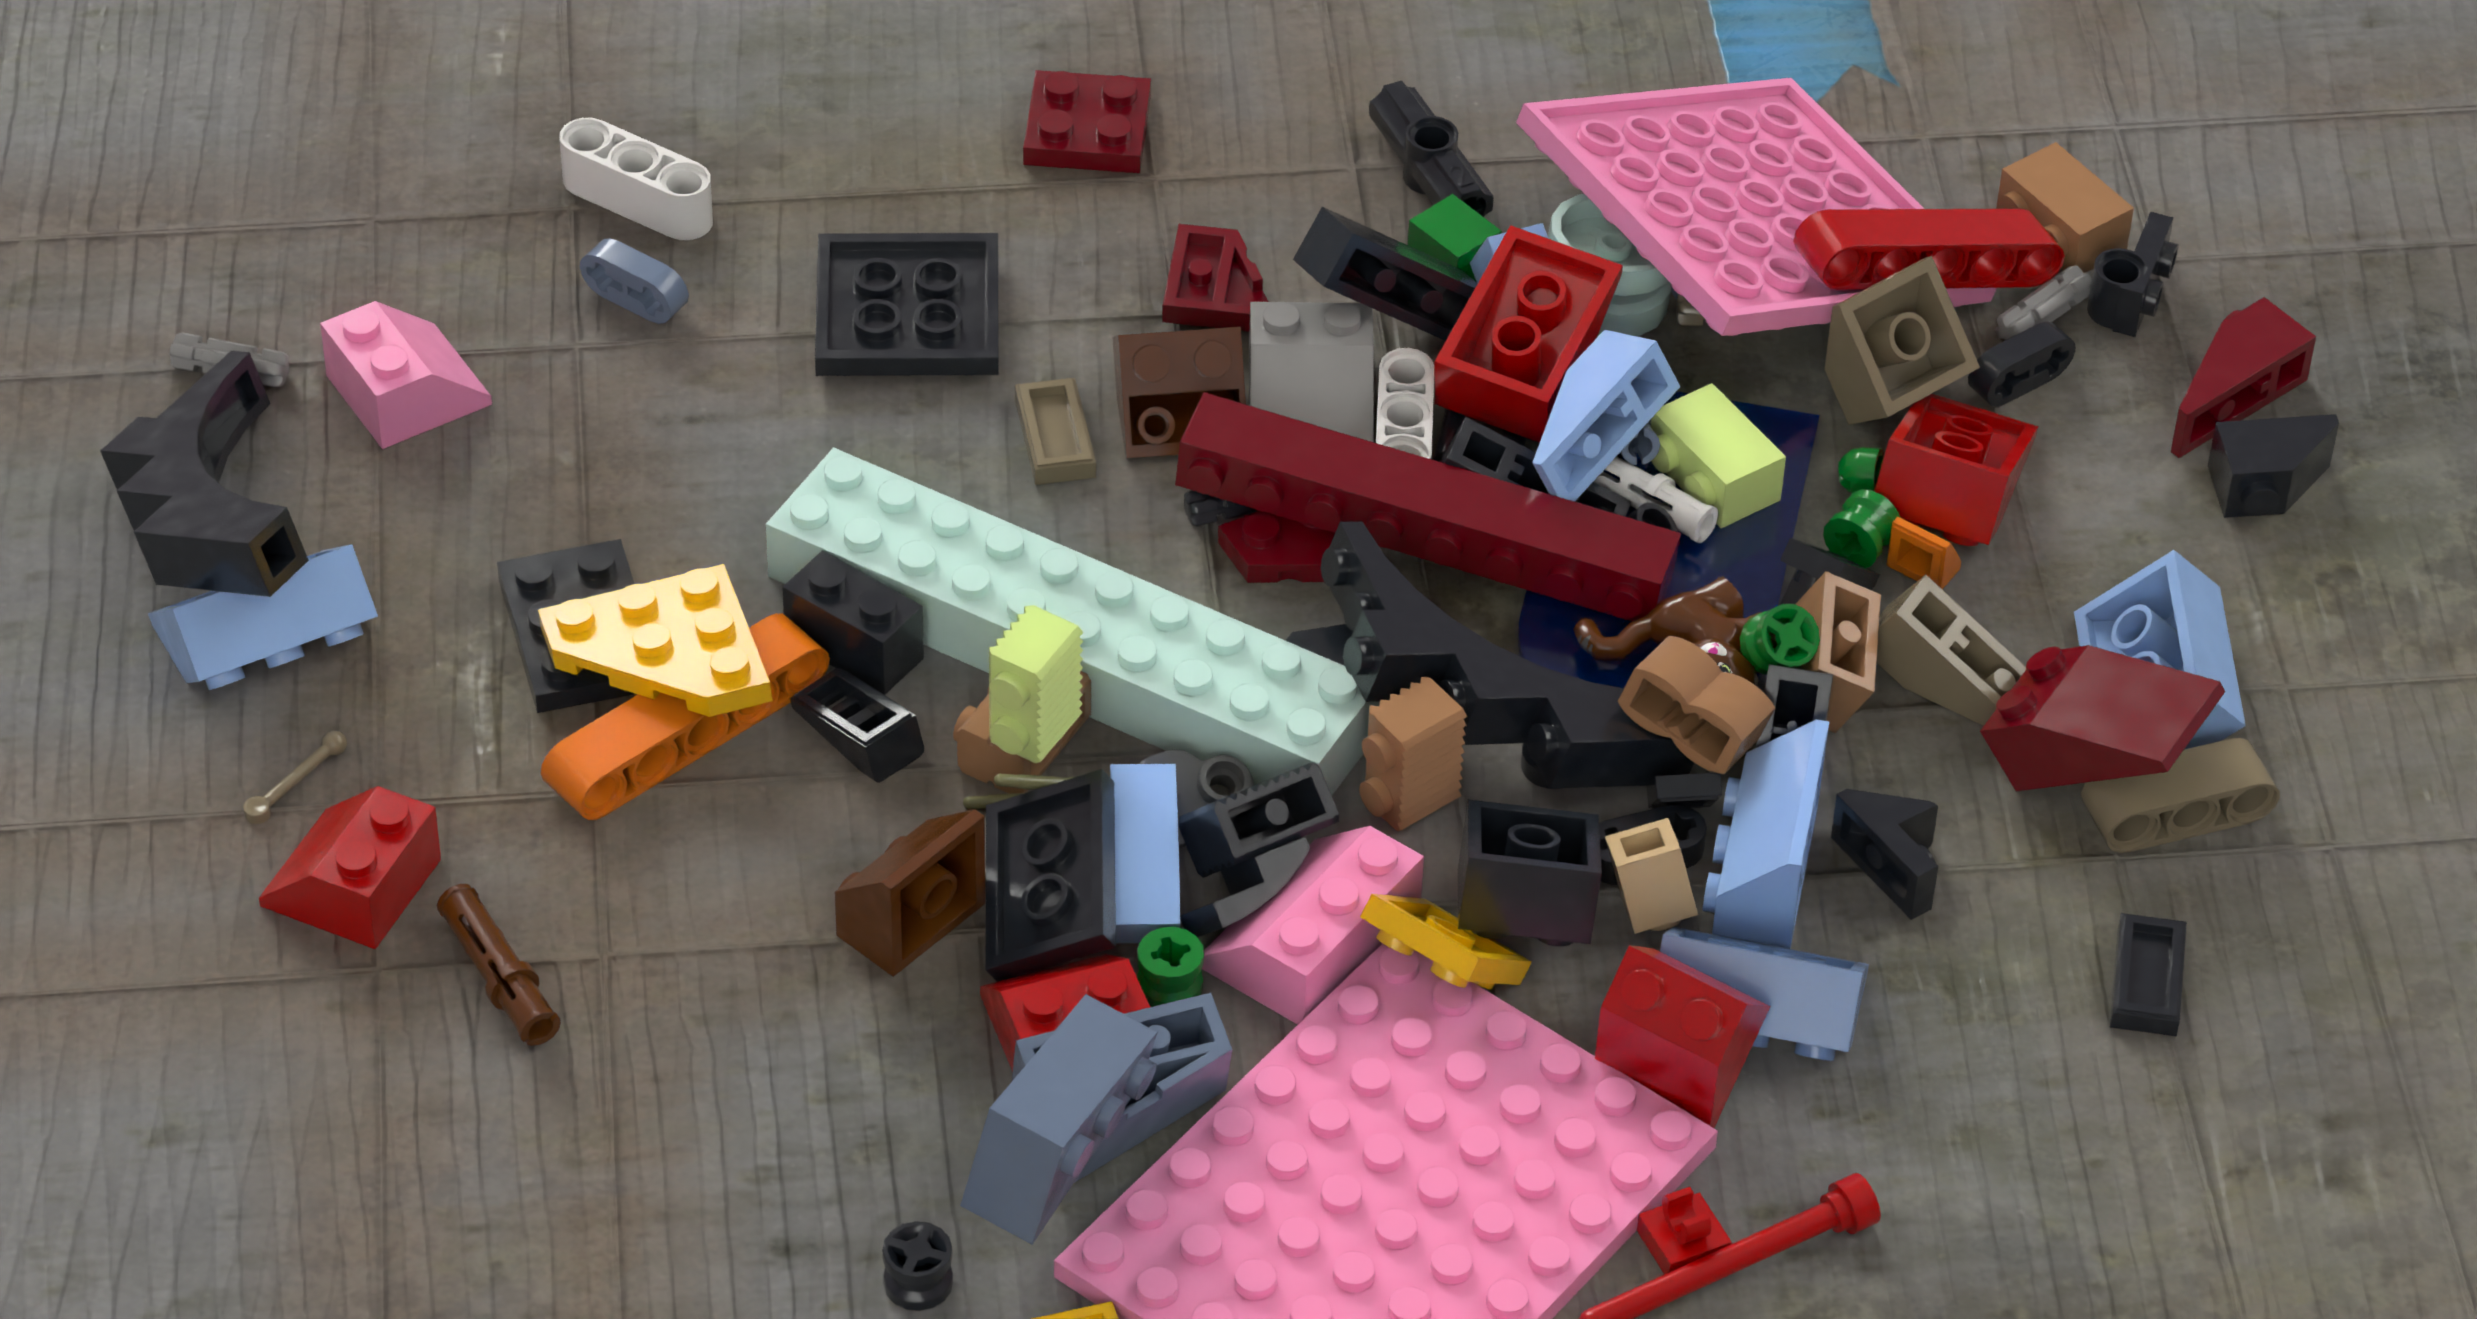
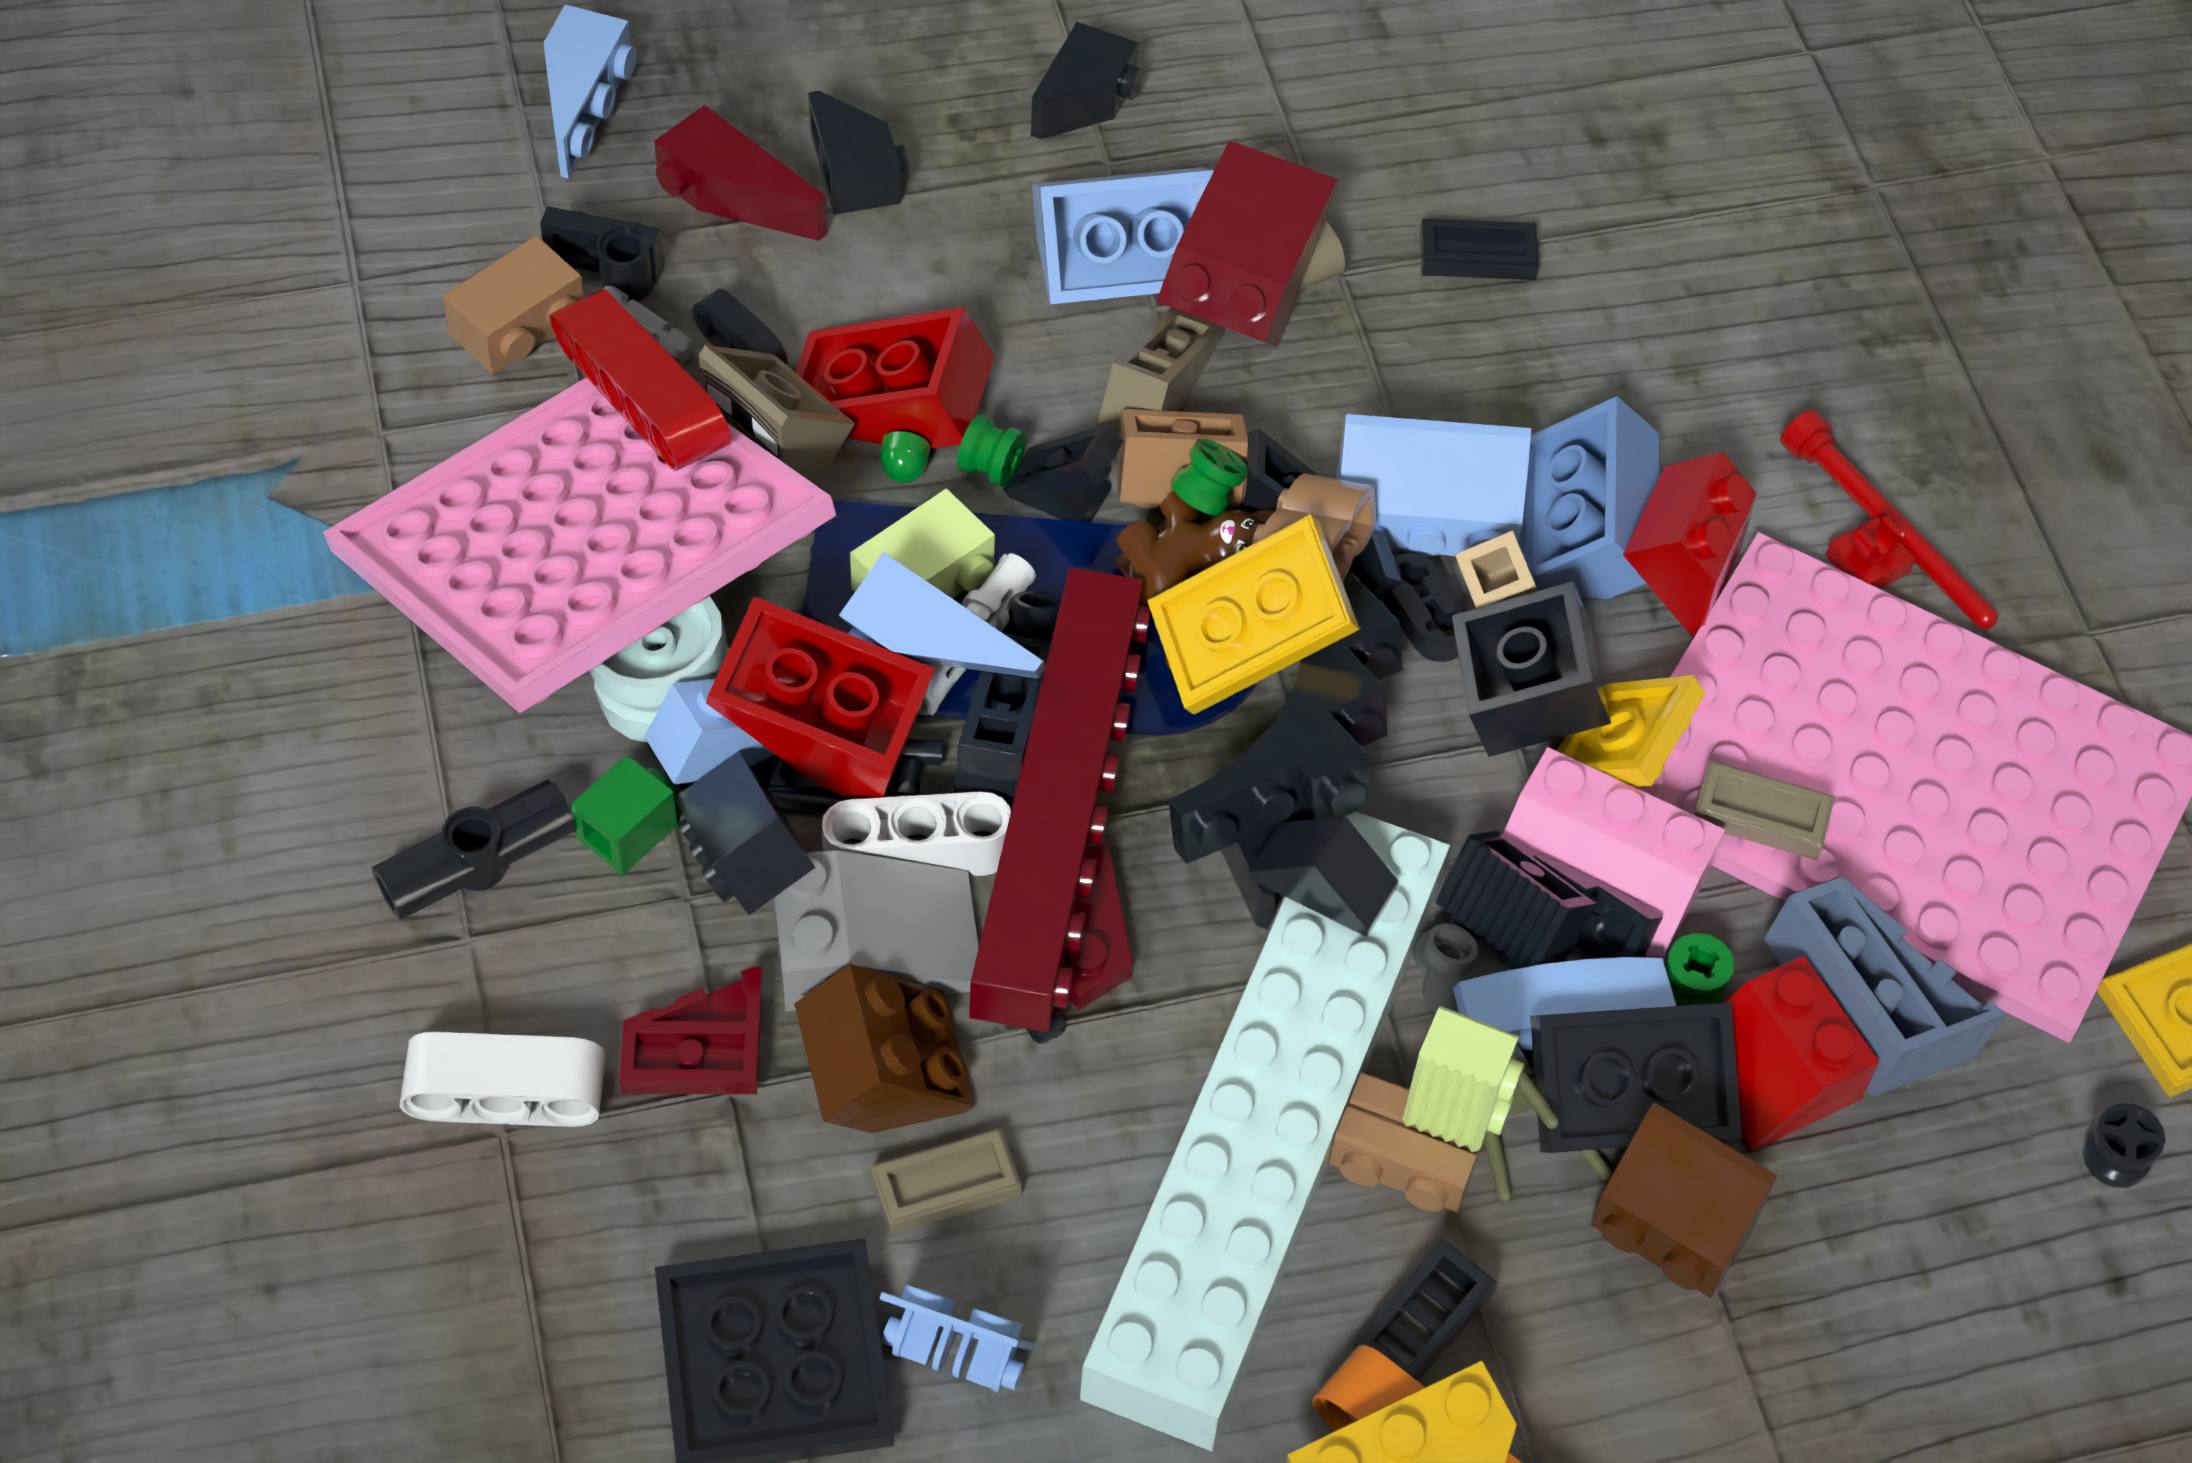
camera: 100 degrees left, 10 degrees up
black brick [782,550,924,695] -> none
sand blue wedge [960,994,1158,1245] -> none
dark red plate [1023,70,1151,173] -> none
medium nougat brick [1359,677,1467,831] -> none
black slope [1831,789,1938,920] -> none
orange slope [1886,517,1961,589] -> none
none -> white beam [399,1032,606,1127]
none -> light blue slope [544,4,637,179]
none -> light blue hinge [880,1284,1035,1393]
none -> black slope [1031,22,1143,139]
none -> yellow tile [1147,514,1360,714]
none -> black slope [1248,816,1399,937]
none -> dark tan tile [1694,760,1835,860]

